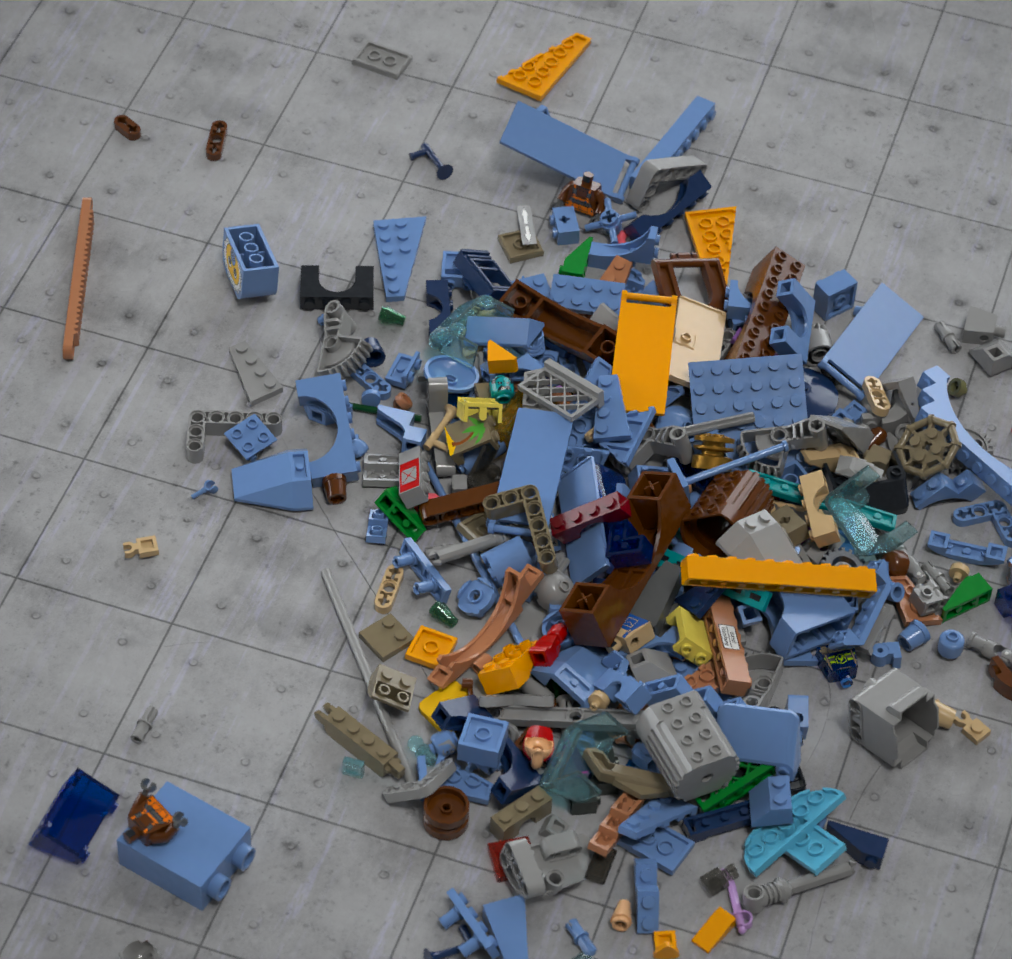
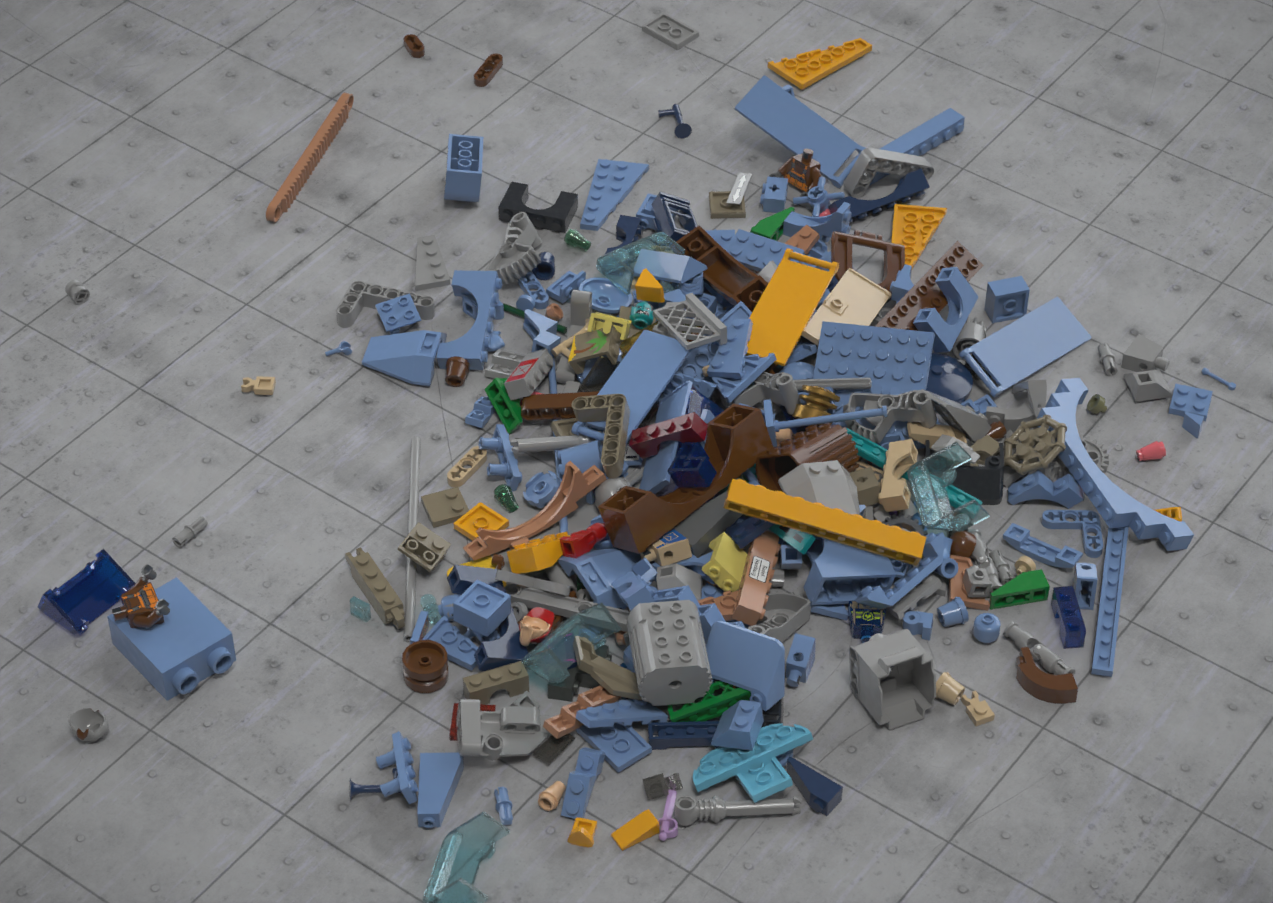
camera: 20 degrees right, 5 degrees down
light grey beam [383,758,457,803] -> none
tan tile [588,690,610,711] -> none
tan beam [862,376,891,417] -> none

